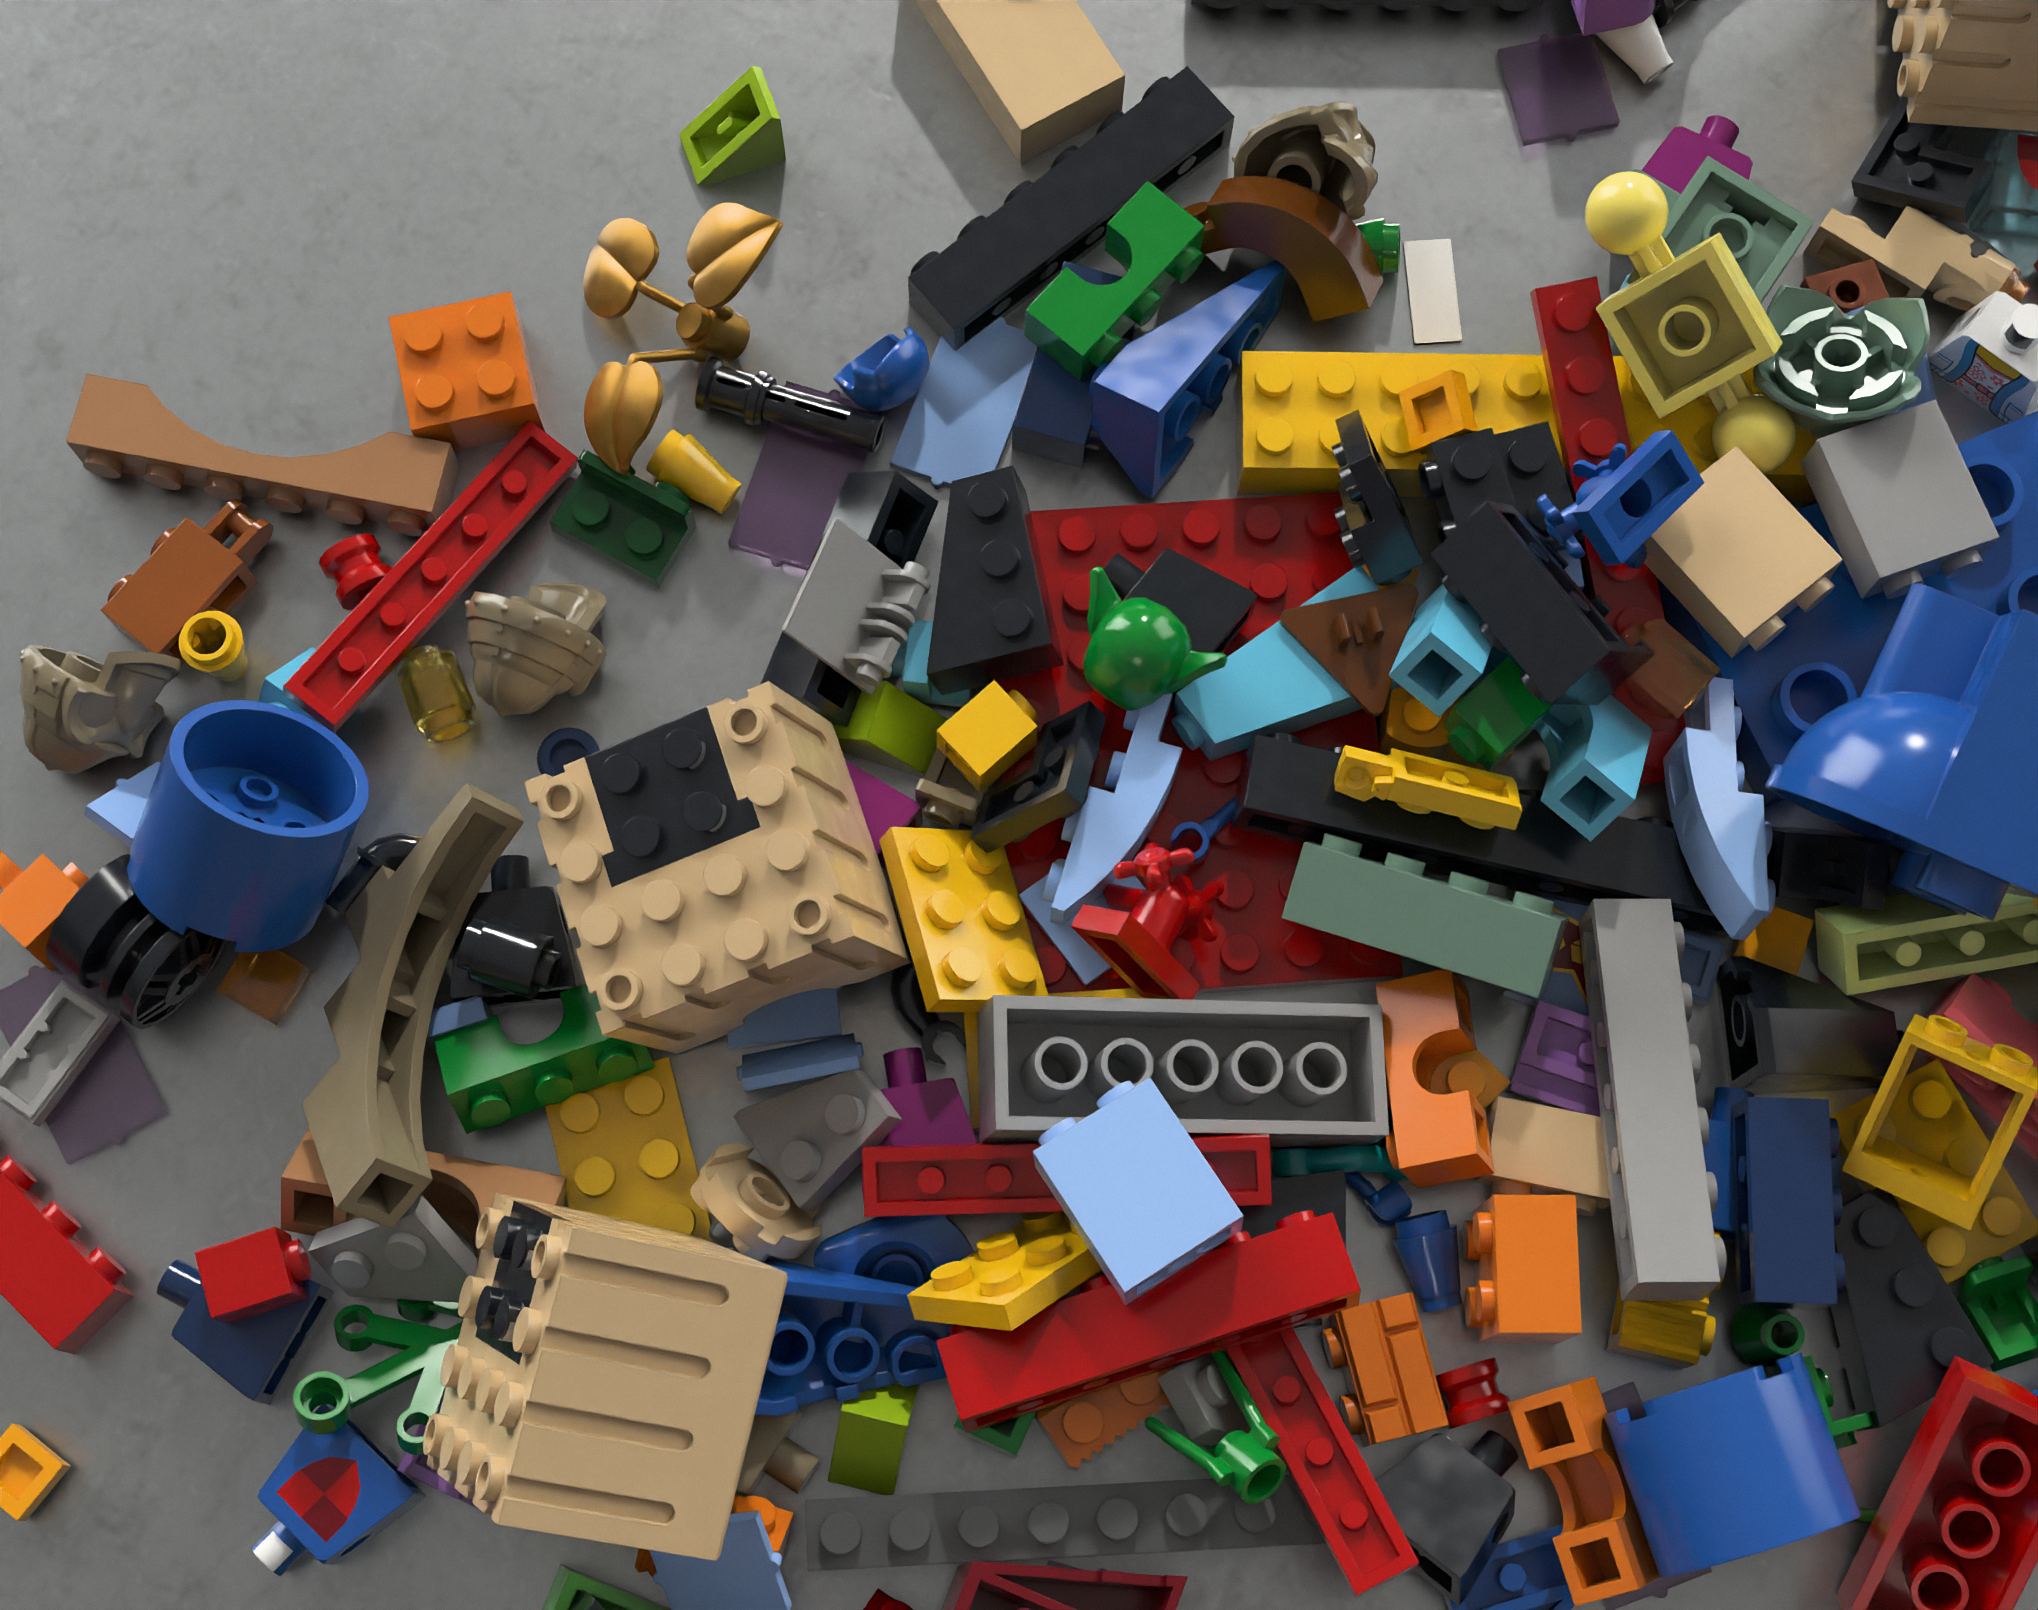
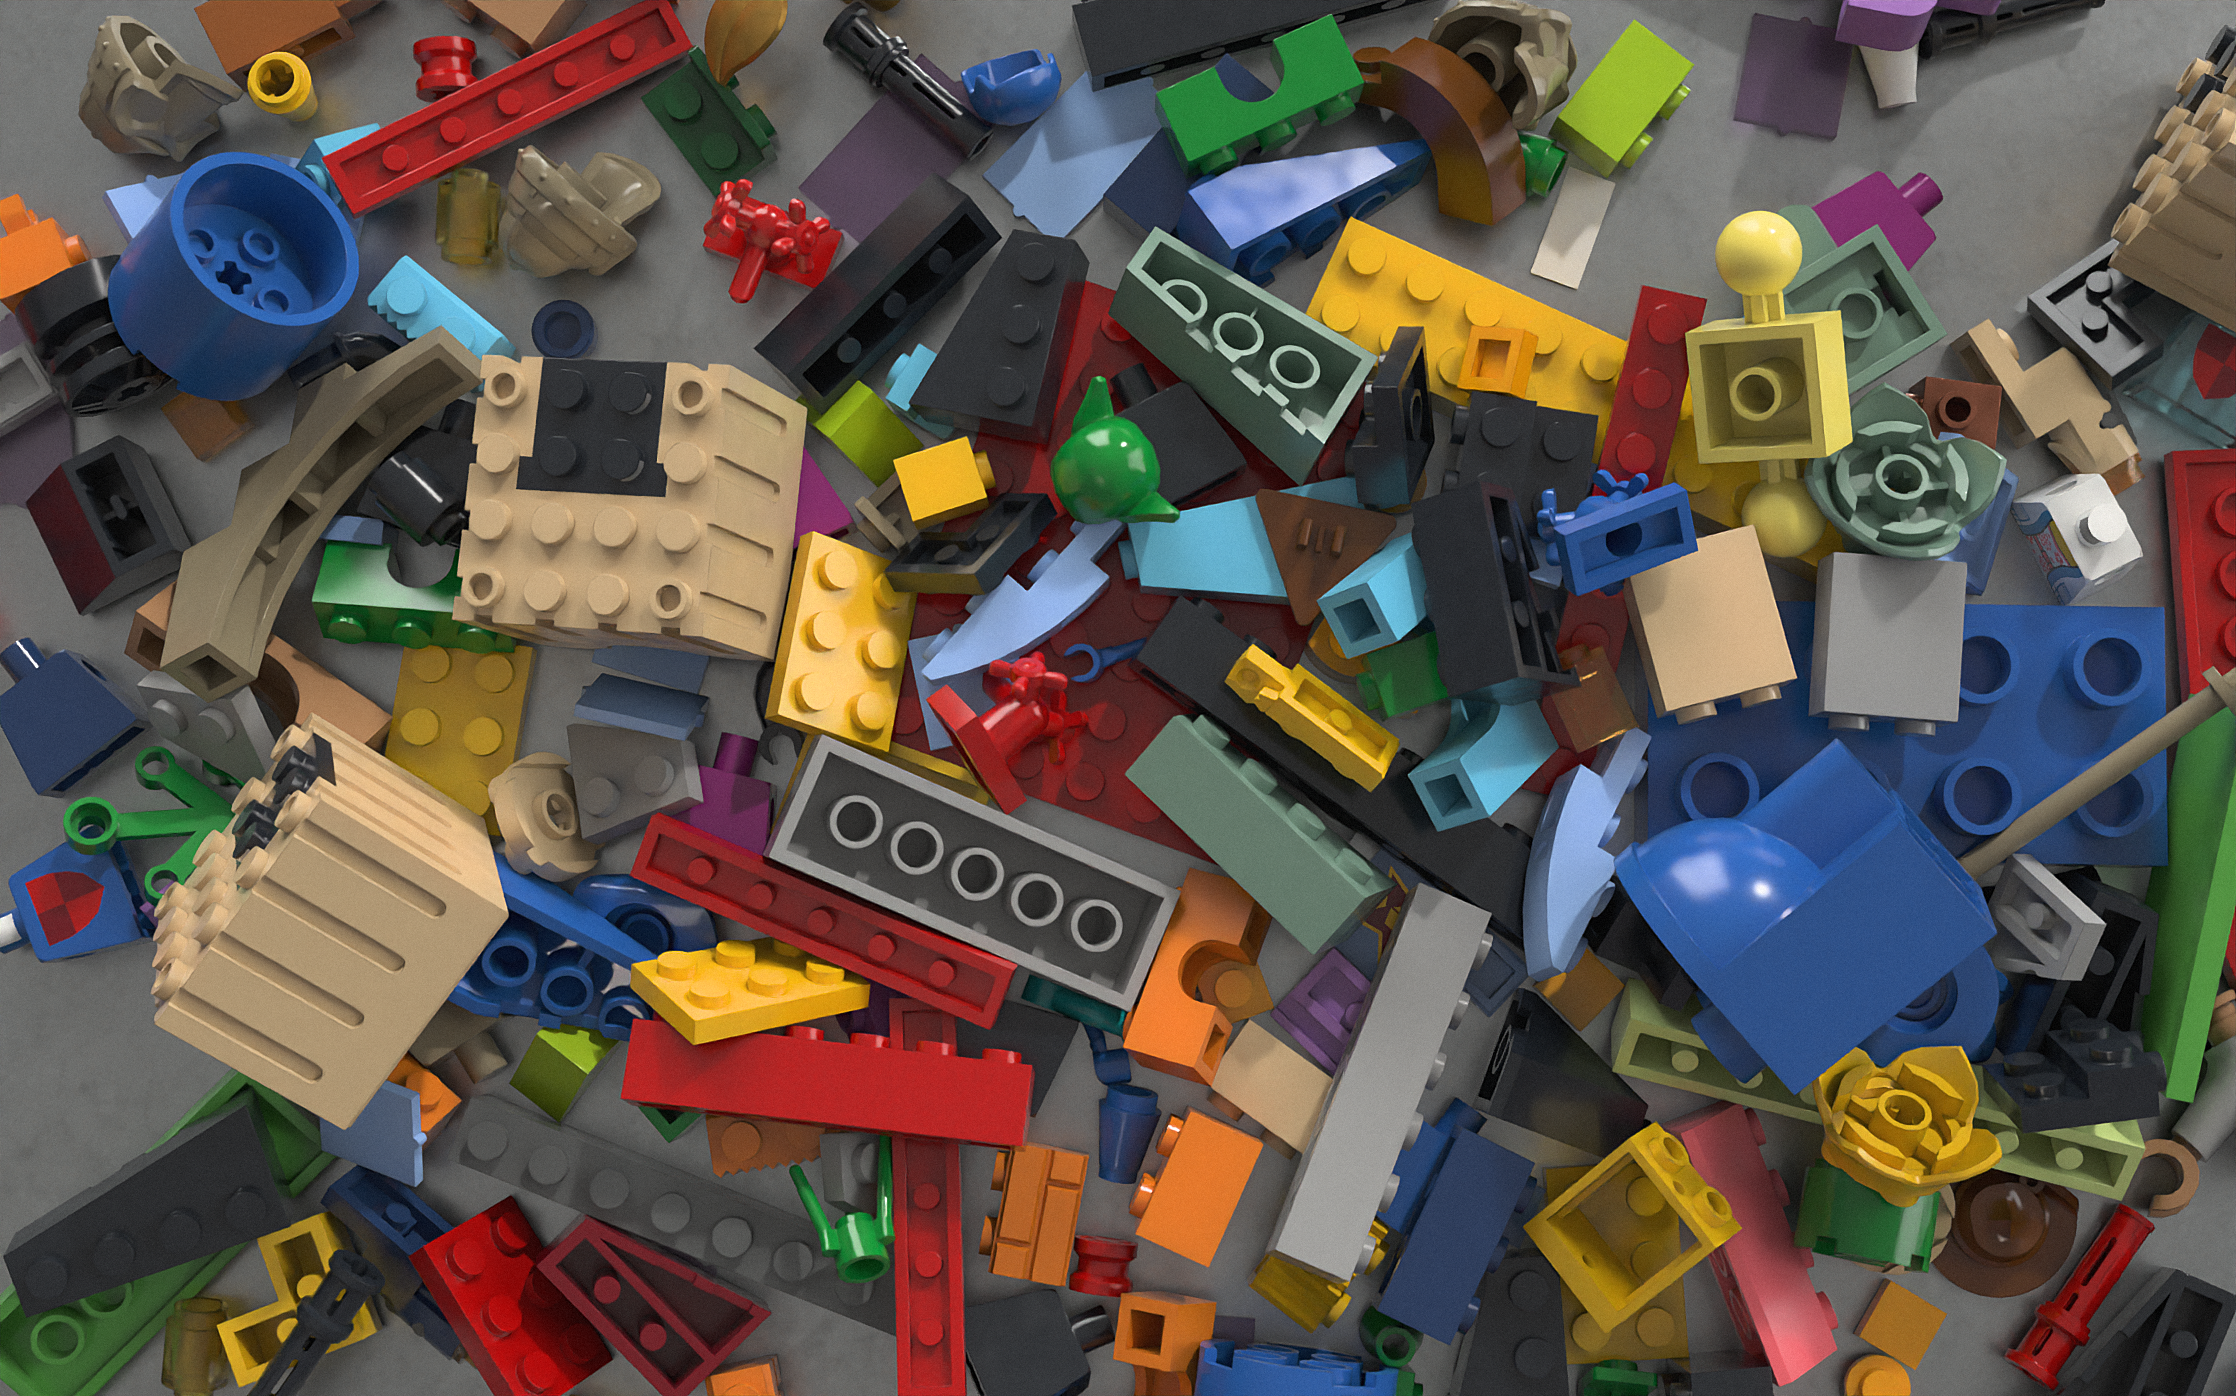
camera: 25 degrees right, 10 degrees up
red brick [194,1226,311,1324] -> none
yellow cone [646,429,742,514] -> none
light grey hinge [781,518,931,695] -> none
light blue brick [1033,1077,1244,1305] -> none
none -> black slope [25,435,192,616]
none -> medium azure brick [367,255,516,393]
none -> red piece [702,179,845,304]
none -> sand green wedge [1108,226,1378,486]
none -> lime brick [1548,19,1694,179]

